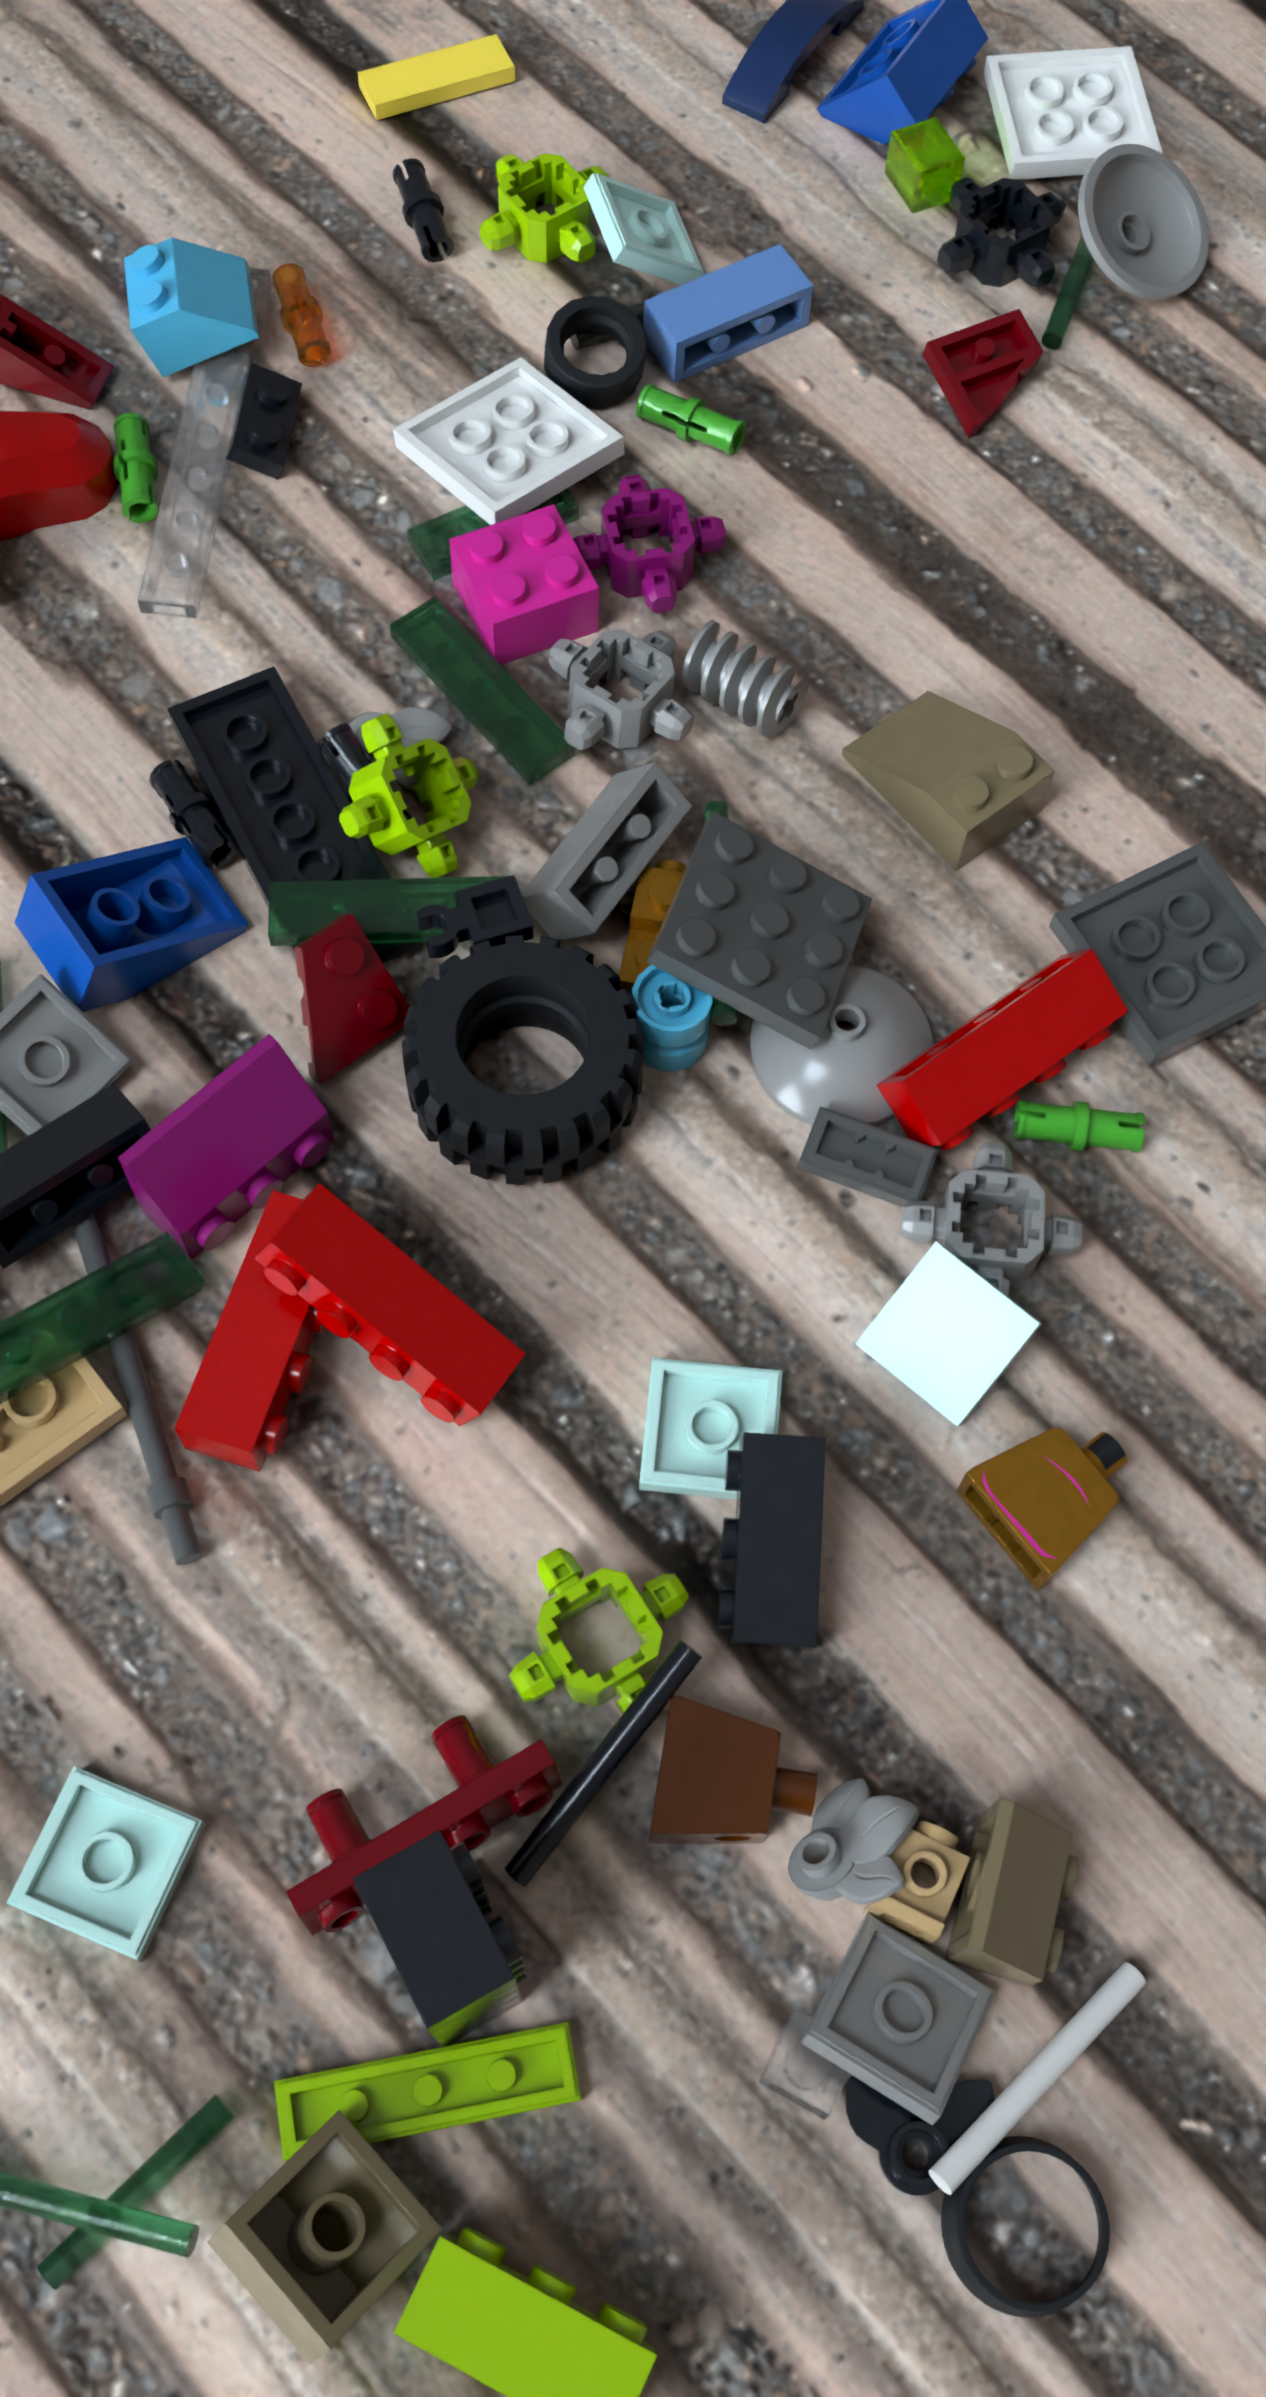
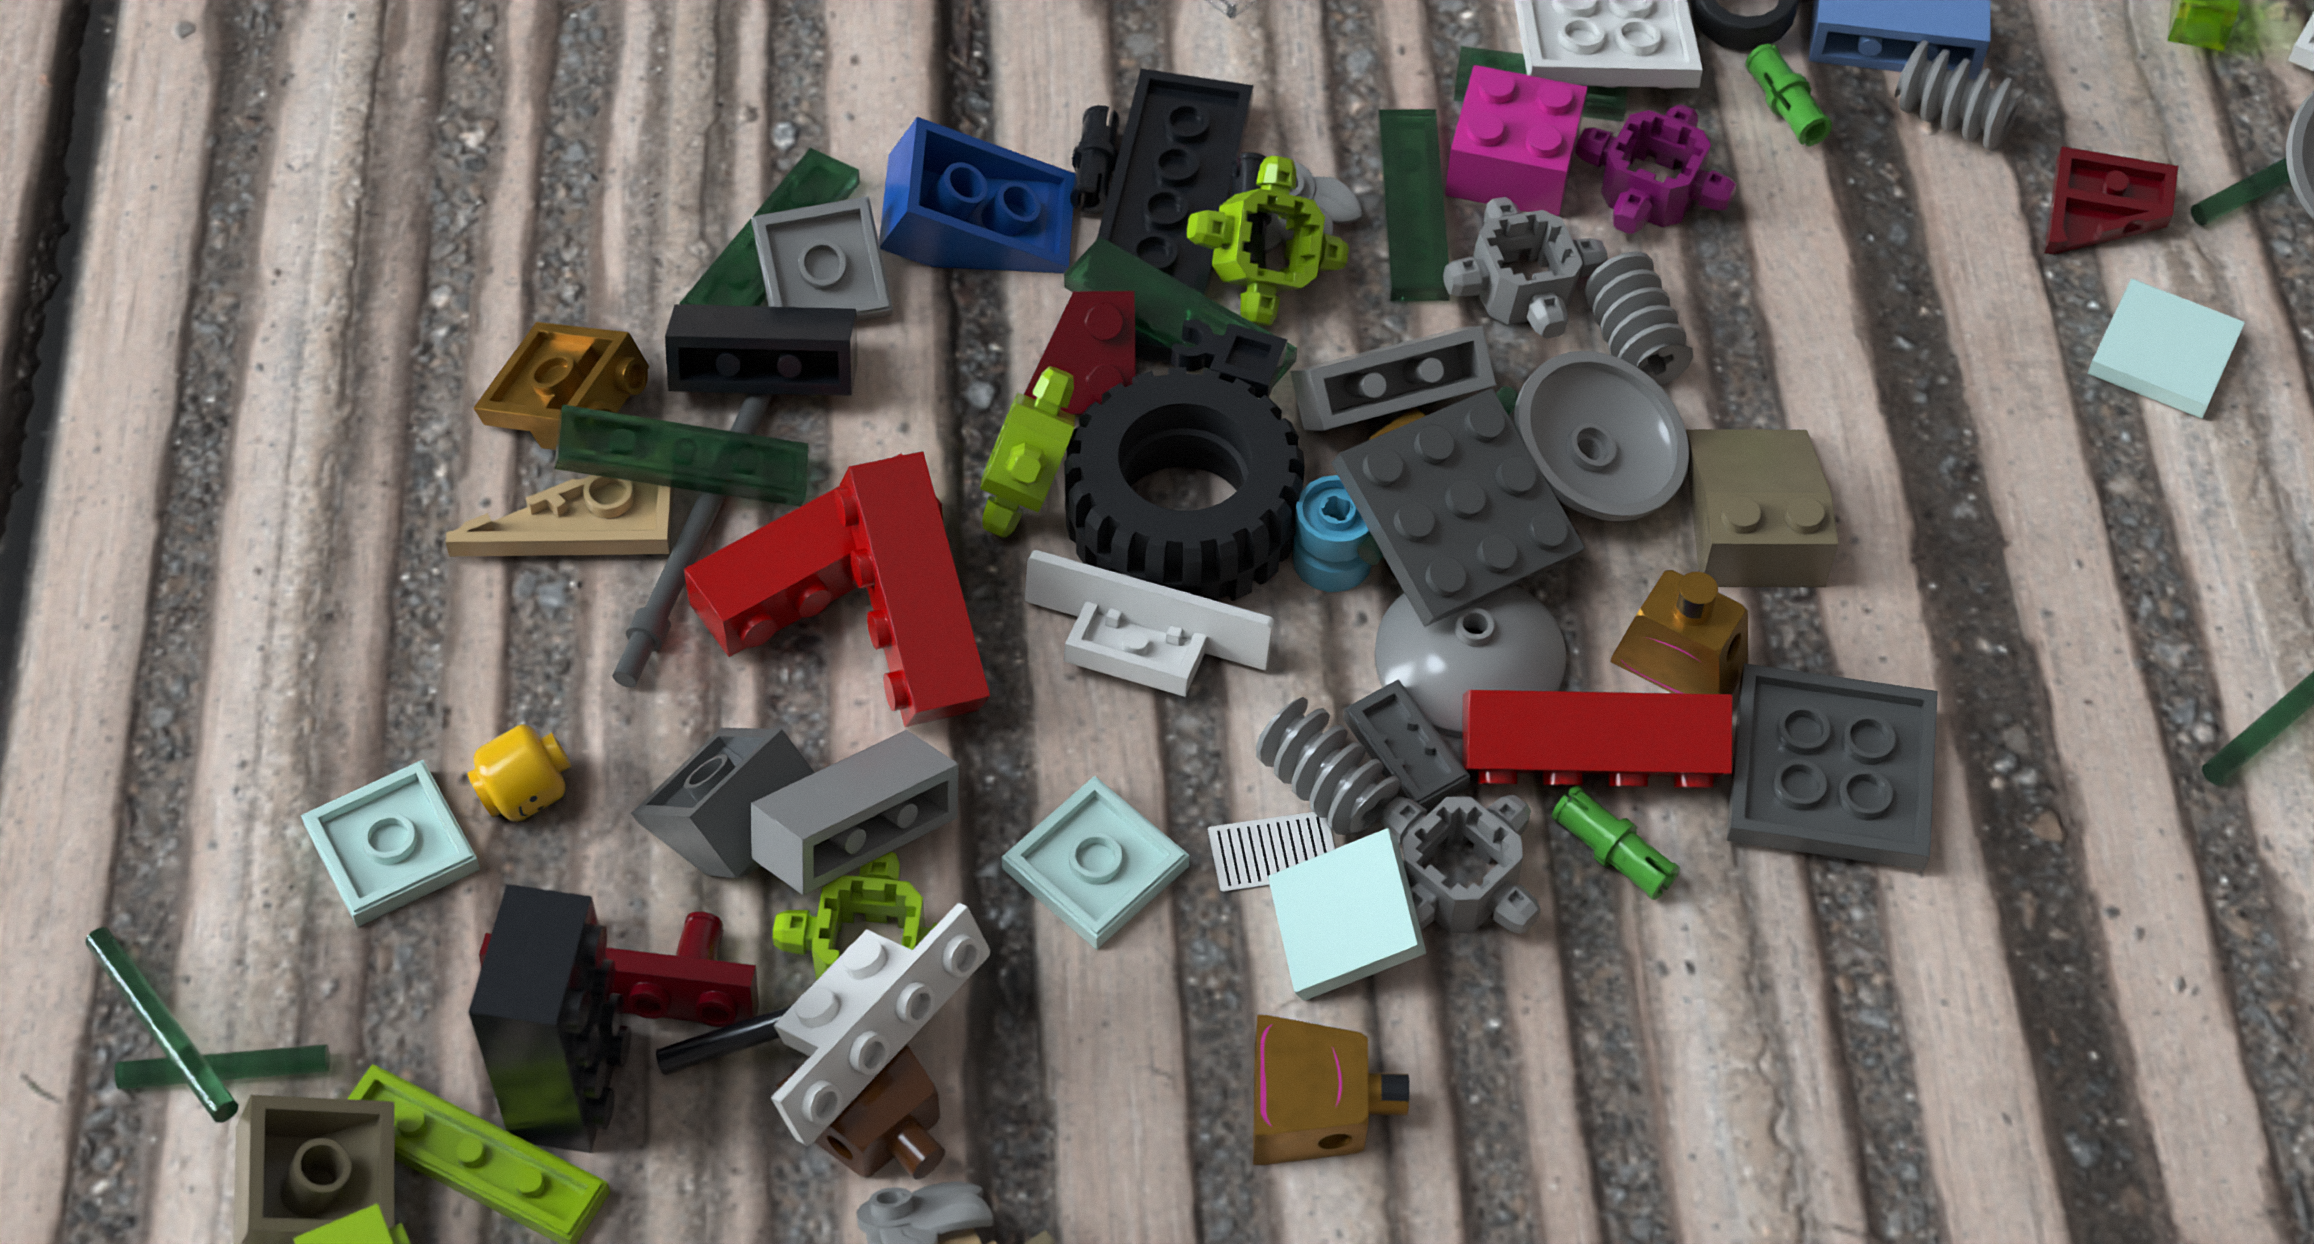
camera: 40 degrees right, 10 degrees down
magenta slope [118,1034,334,1260] -> none
black brick [717,1432,826,1650] -> none
black piece [937,177,1066,289] -> none
none -> yellow head [467,724,572,822]
none -> dark grey slope [631,728,815,878]
none -> light grey brick [751,730,959,895]
none -> white bracket [771,903,990,1146]
none -> lime piece [980,366,1075,538]
none -> white bracket [1025,550,1275,697]
none -> white sticker [1208,812,1335,892]
none -> light grey piece [1256,697,1402,835]
none -> light grey dish [1514,351,1689,521]
none -> pearl gold torso [1610,570,1748,694]
none -> light grey piece [1895,40,2027,151]
none -> light aqua tile [2087,278,2245,418]

